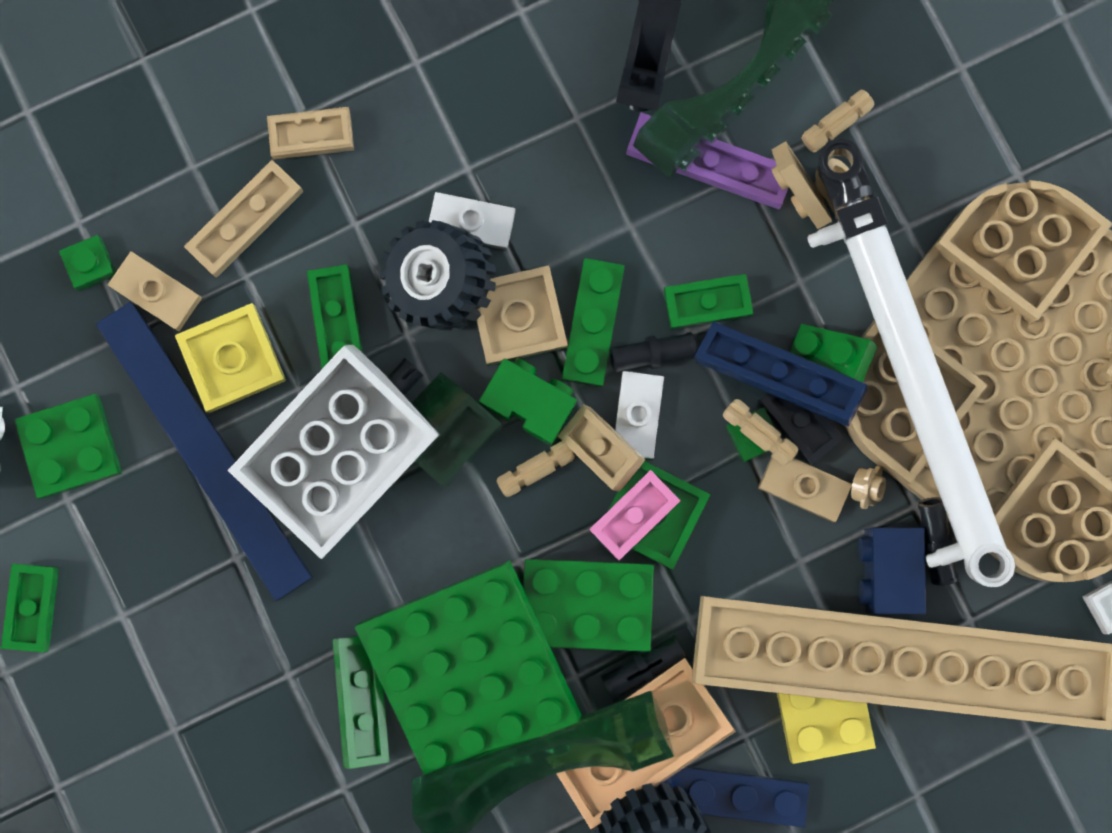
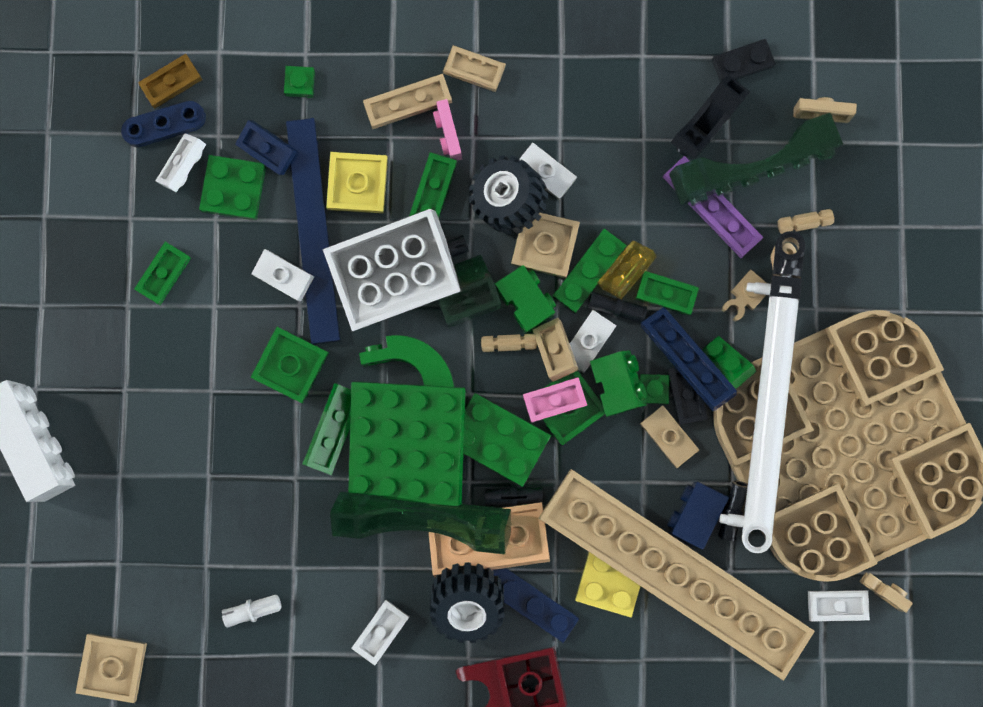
camera: 30 degrees right, 0 degrees up
tan plate [108,251,202,331] -> none
tan axle [723,399,798,465] -> none
tan plate [771,141,832,229] -> none
tan plate [851,466,886,509] -> none
none -> dark blue plate [235,120,297,175]
none -> green plate [250,327,329,404]
none -> white plate [251,249,315,301]
none -> green arch [359,335,454,387]
none -> bright pink plate [433,99,462,161]
none -> green brick [590,350,647,417]
none -> clear yellow plate [597,240,657,299]
none -> tan plate [721,270,766,322]

